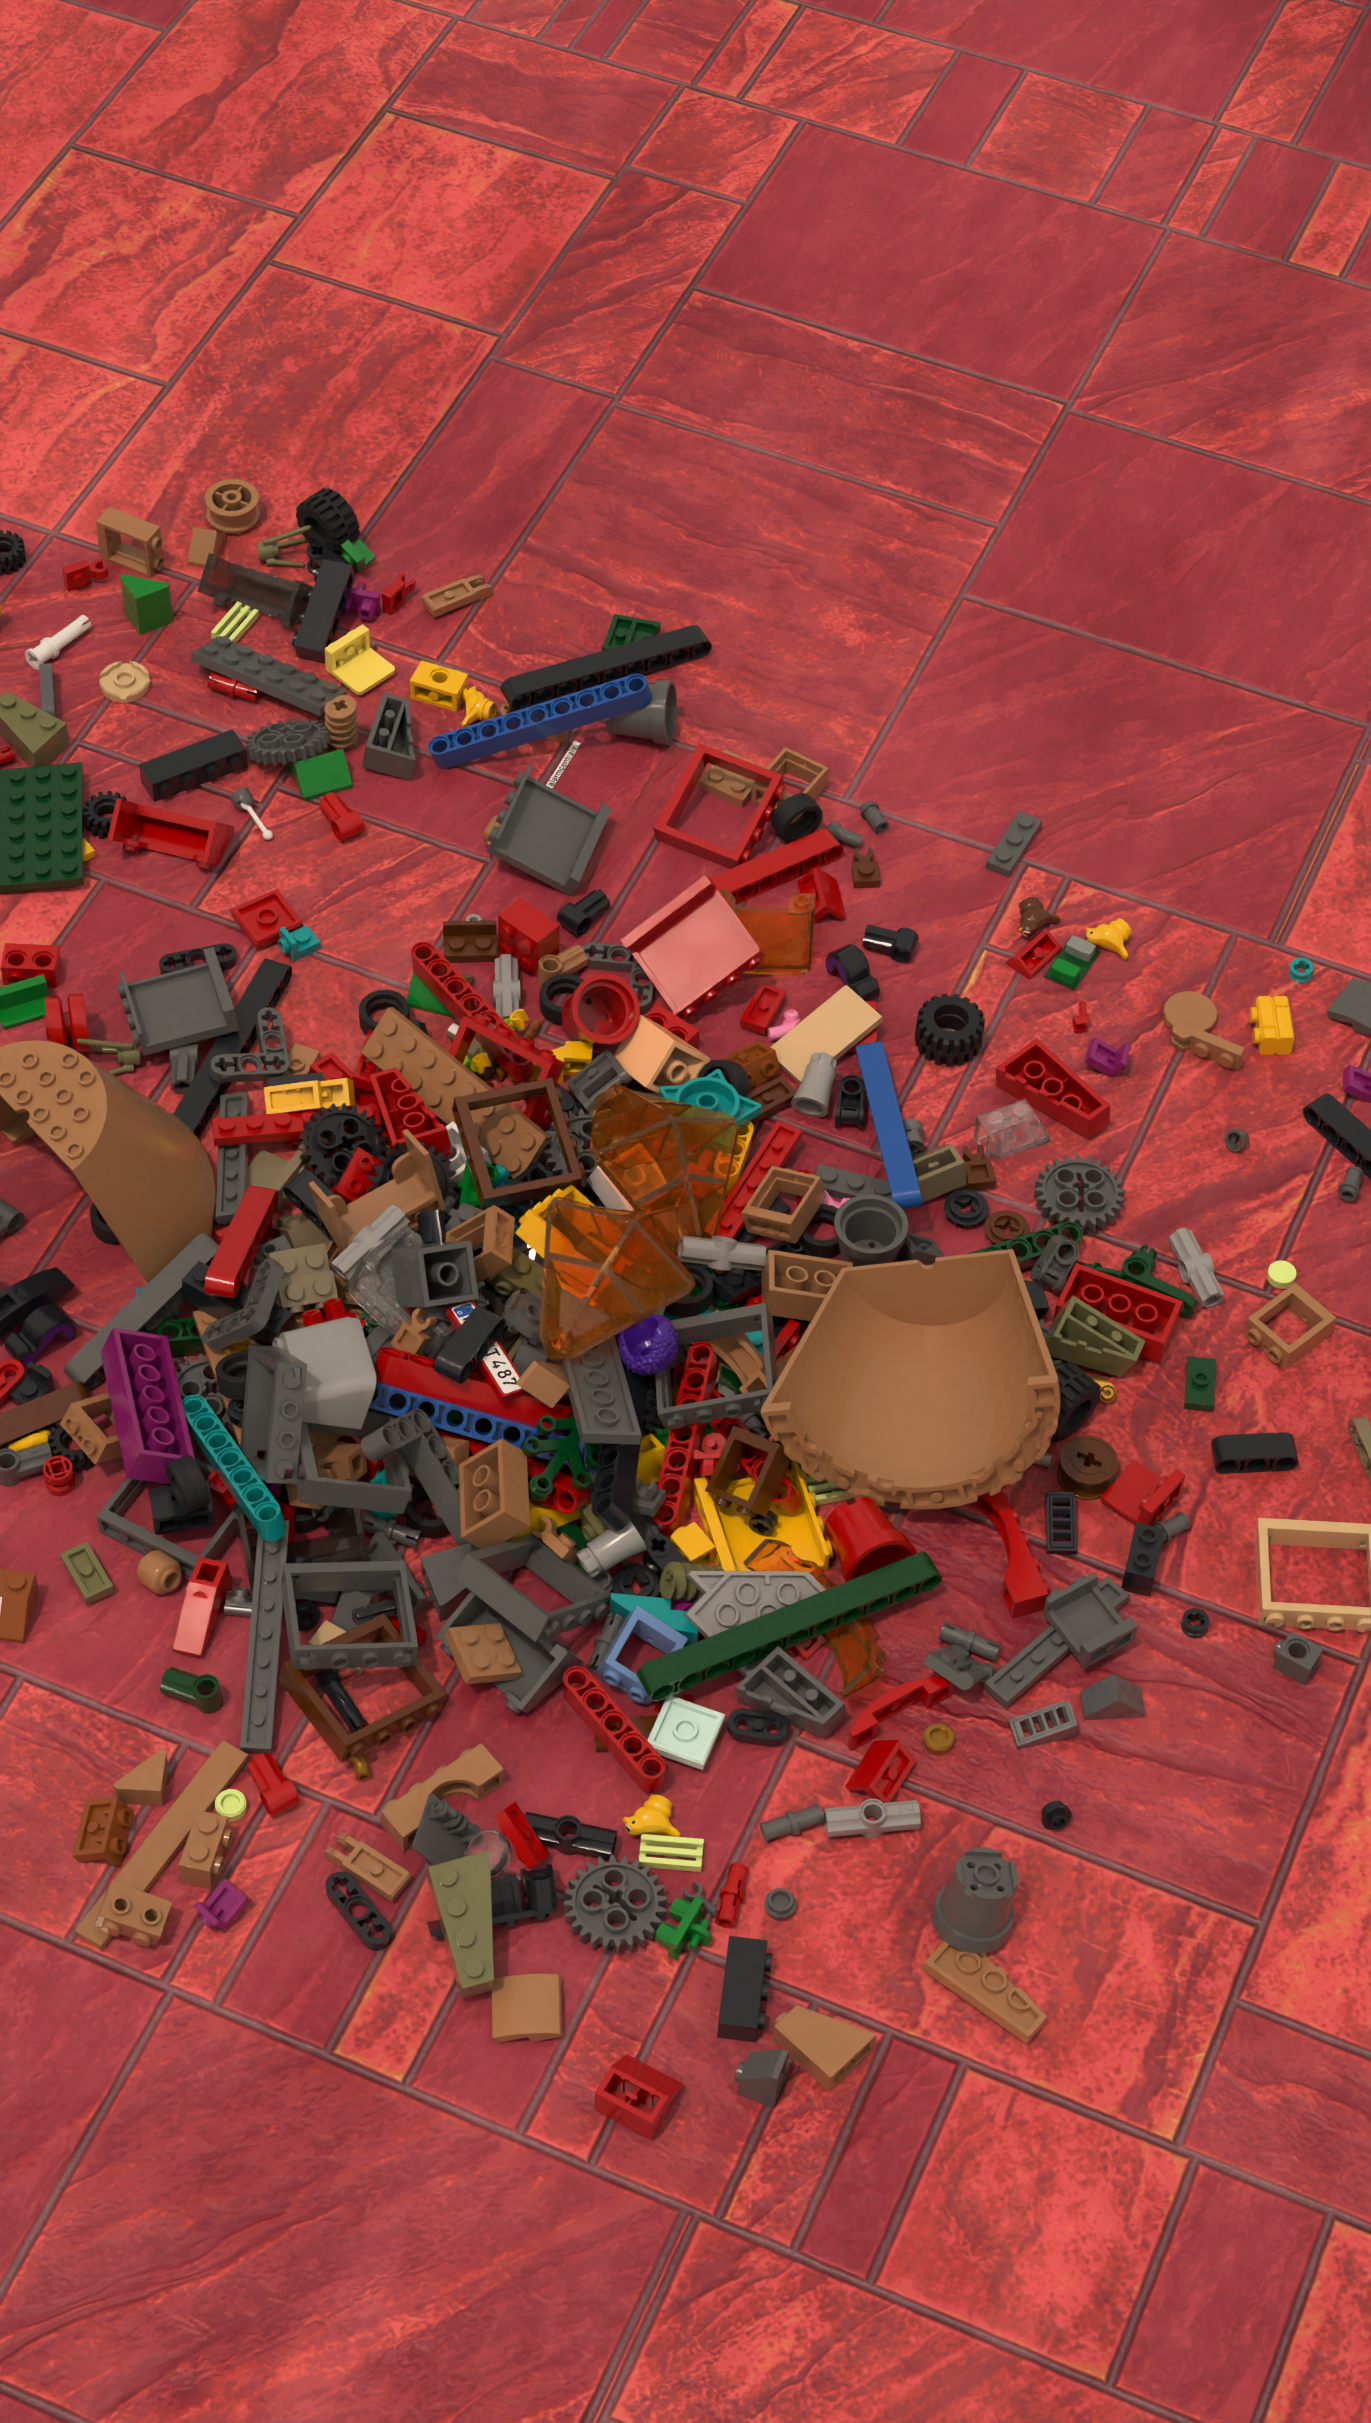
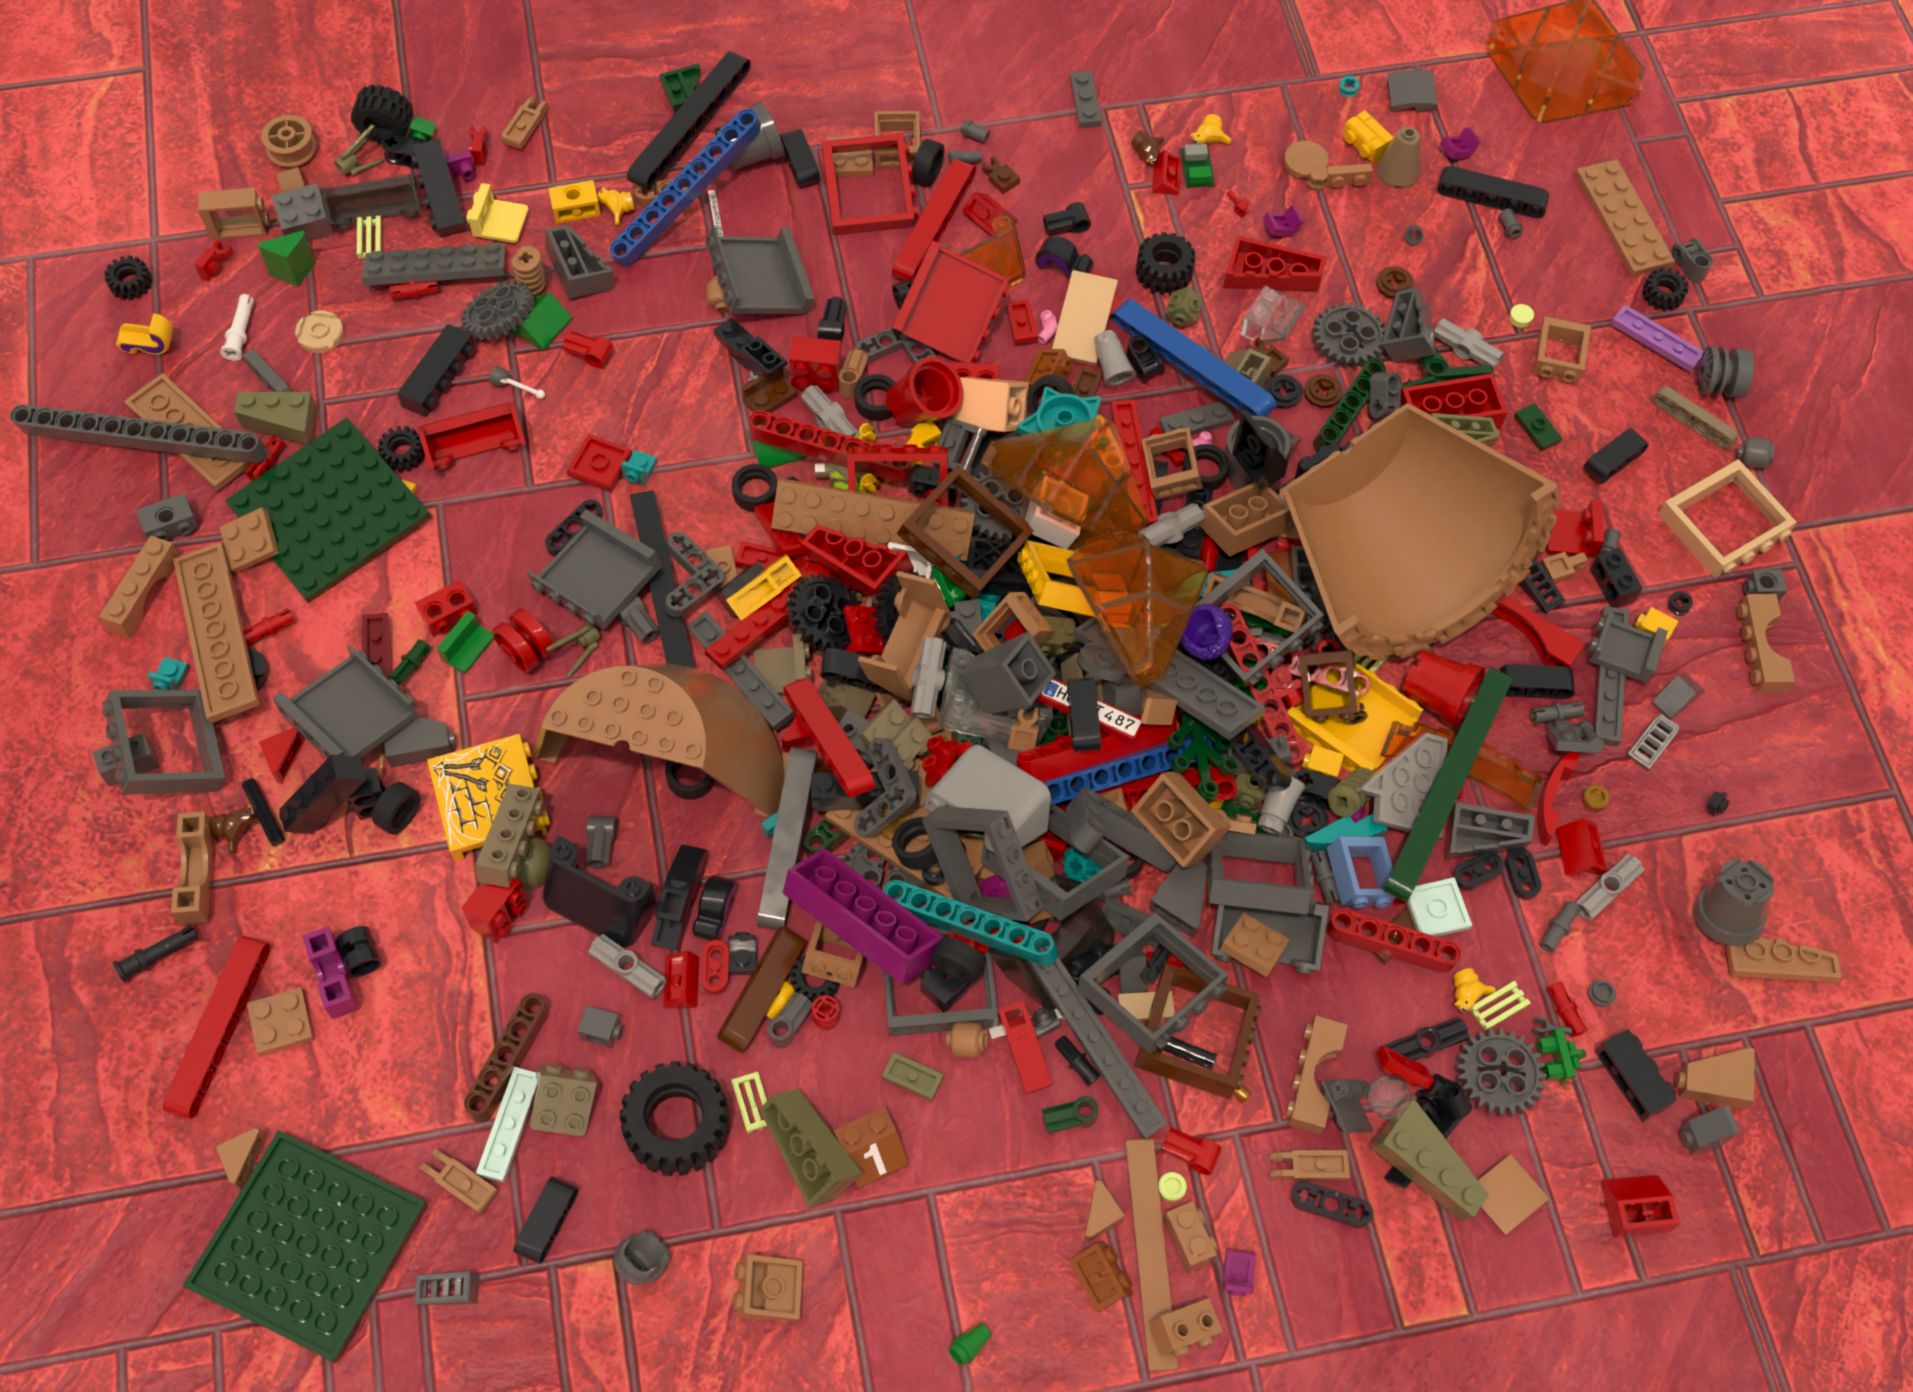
camera: 35 degrees left, 10 degrees up
none -> flat silver brick [271,183,334,242]
none -> black slope [713,318,788,377]
none -> black beam [779,129,820,187]
none -> black axle [1054,1036,1101,1087]
none -> olive brick [1165,286,1203,327]
none -> black slope [1232,410,1288,490]
none -> dark tan cone [1376,127,1421,189]
none -> reddish brown gear [1376,267,1414,297]
none -> dark grey wedge [1381,287,1436,362]
none -> black beam [1499,664,1575,699]
none -> black plate [1505,847,1542,900]
none -> medium nougat plate [1541,552,1588,583]
none -> yellow brick [1634,607,1678,647]
none -> medium nougat arch [1737,594,1795,694]

